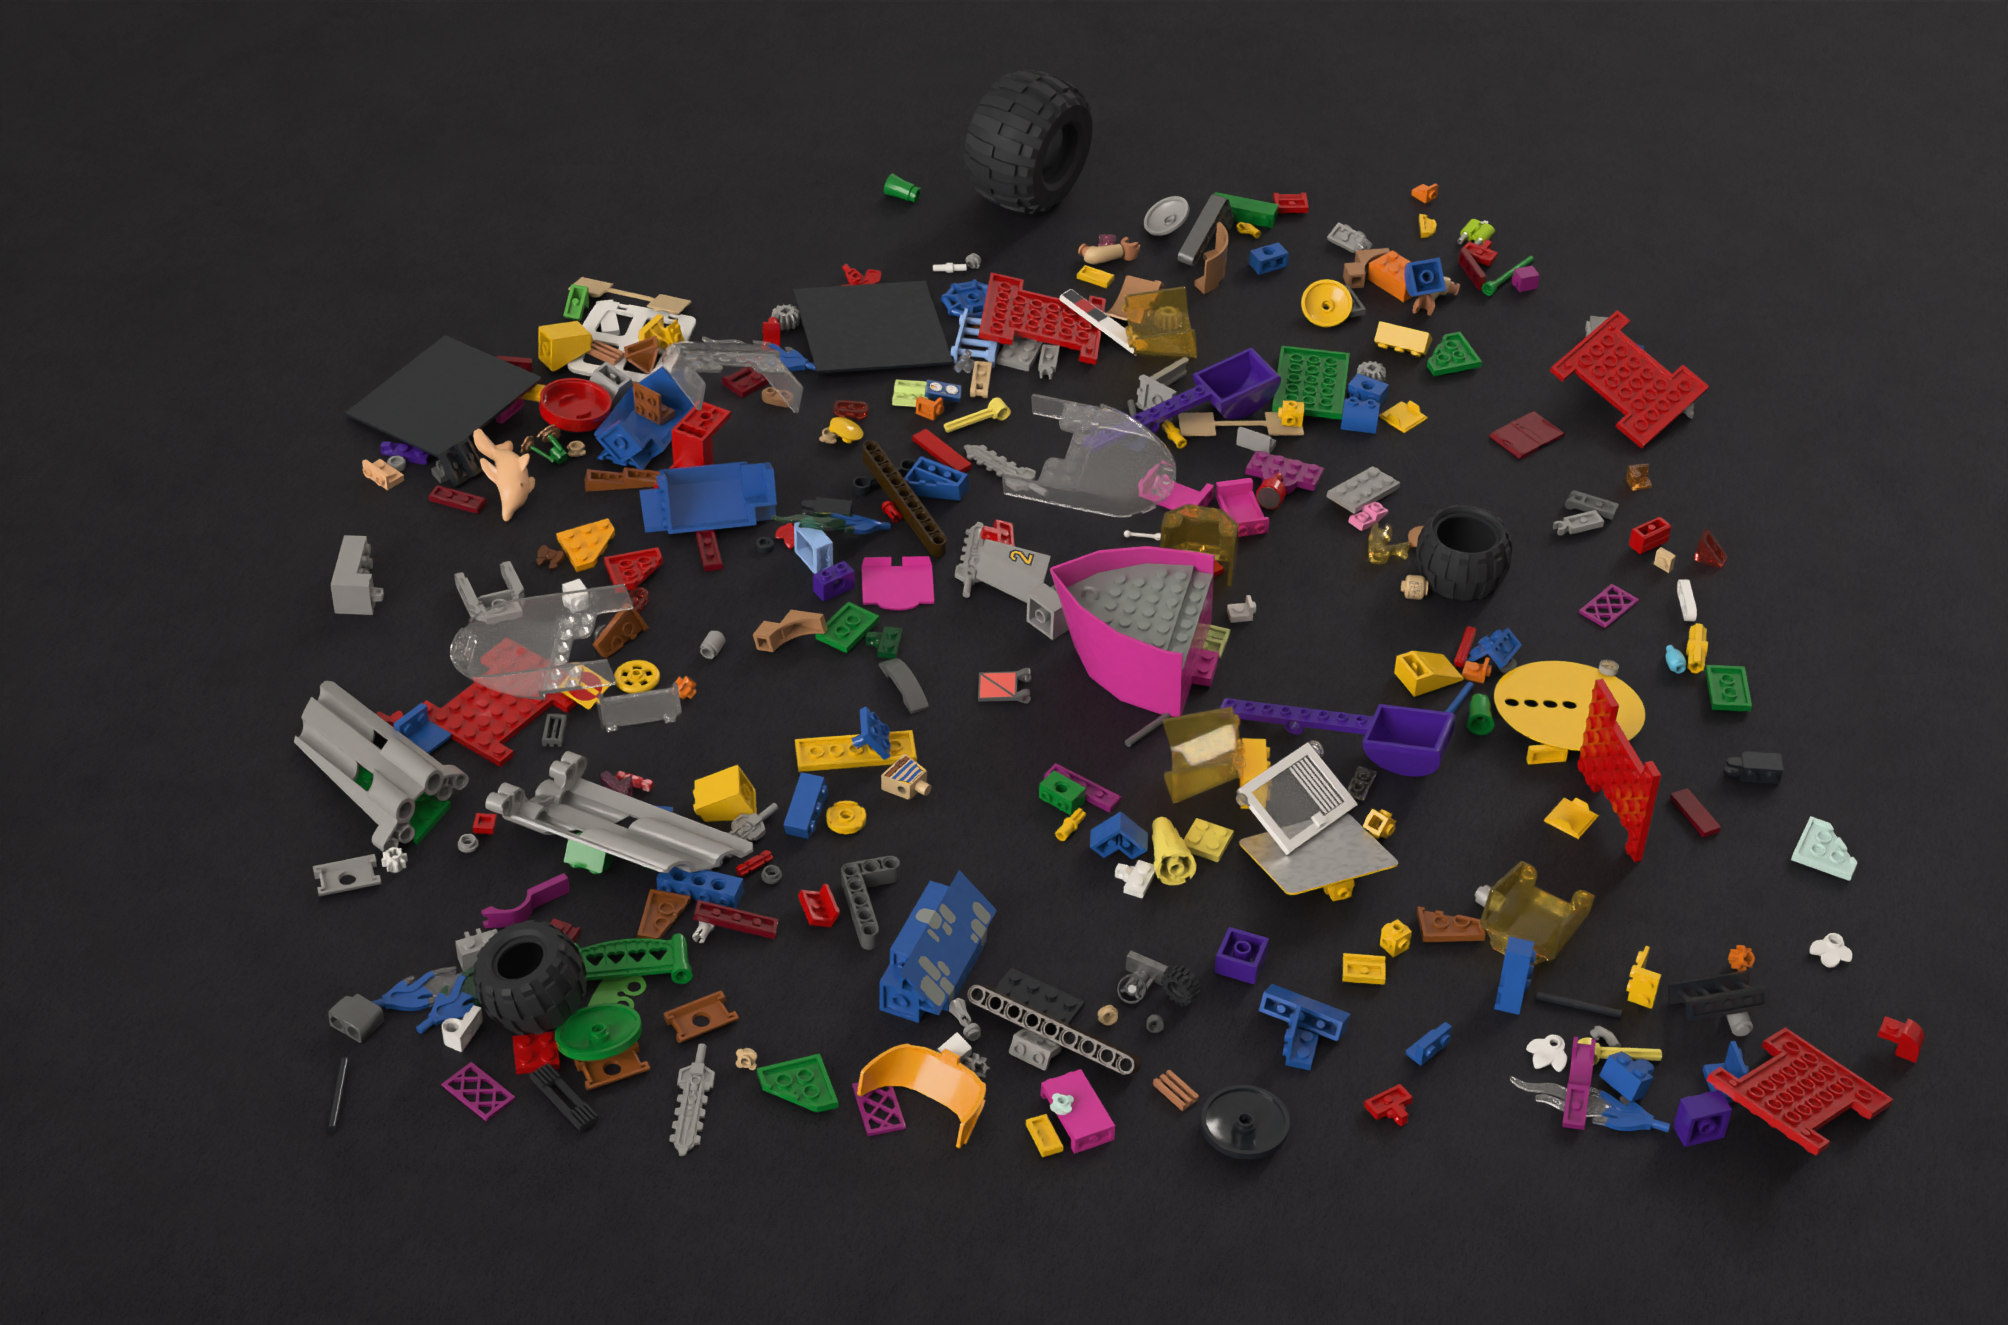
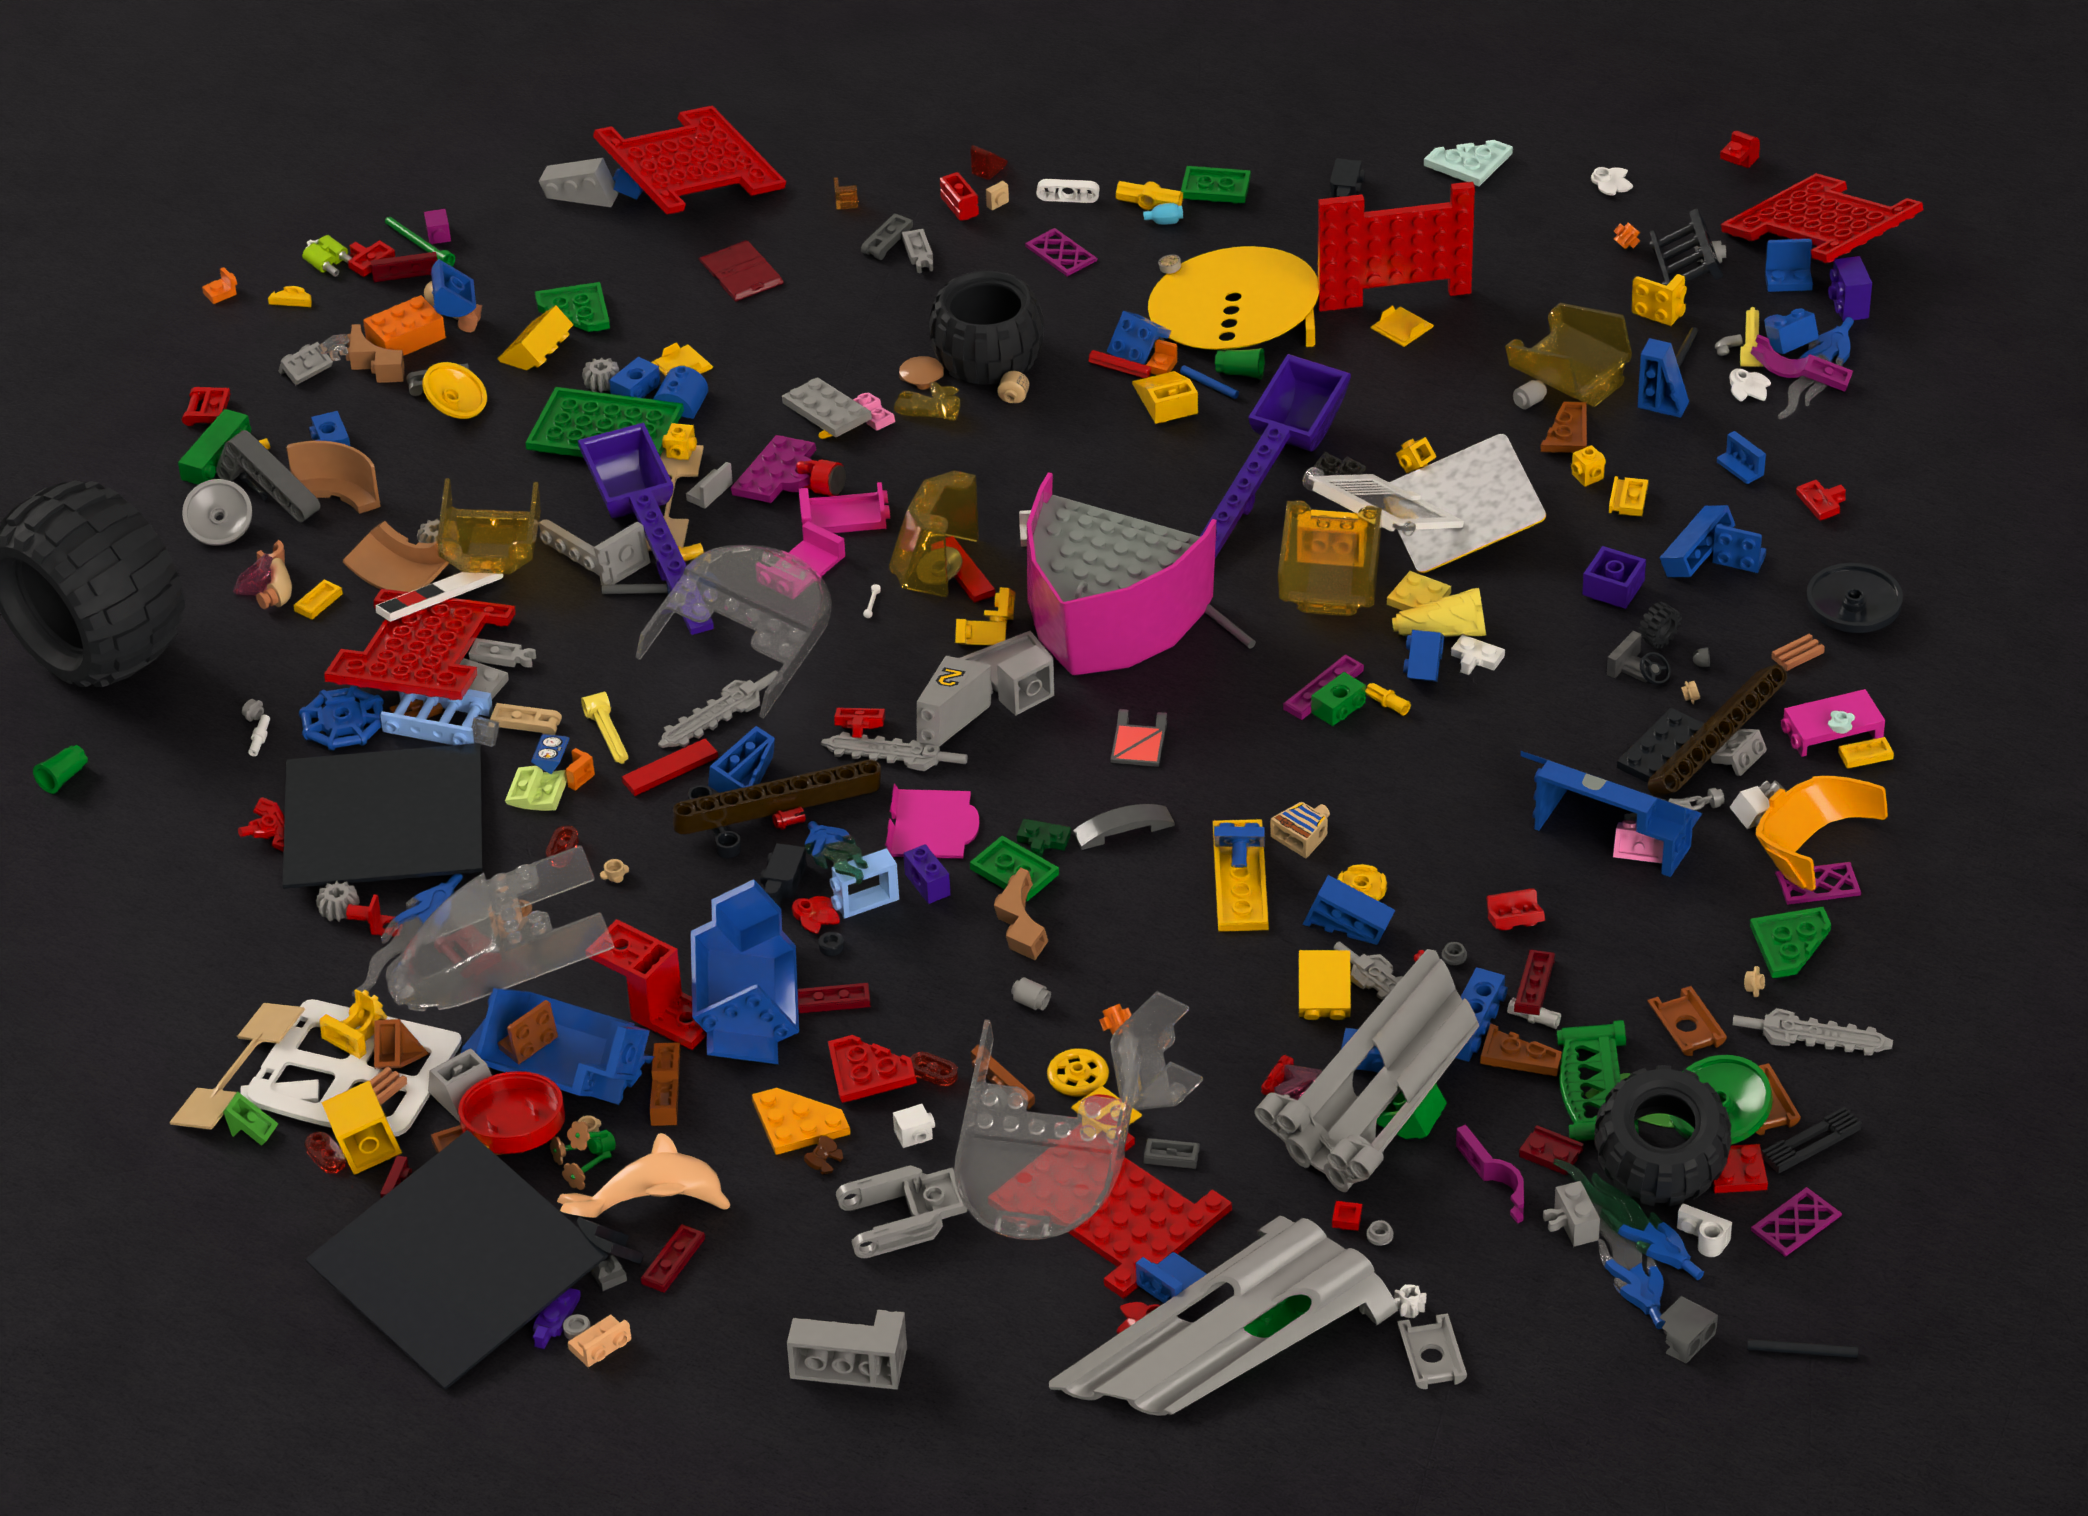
camera: 80 degrees left, 0 degrees up
yellow dish [829,417,863,444] -> none
dark grey beam [841,856,900,950] -> none

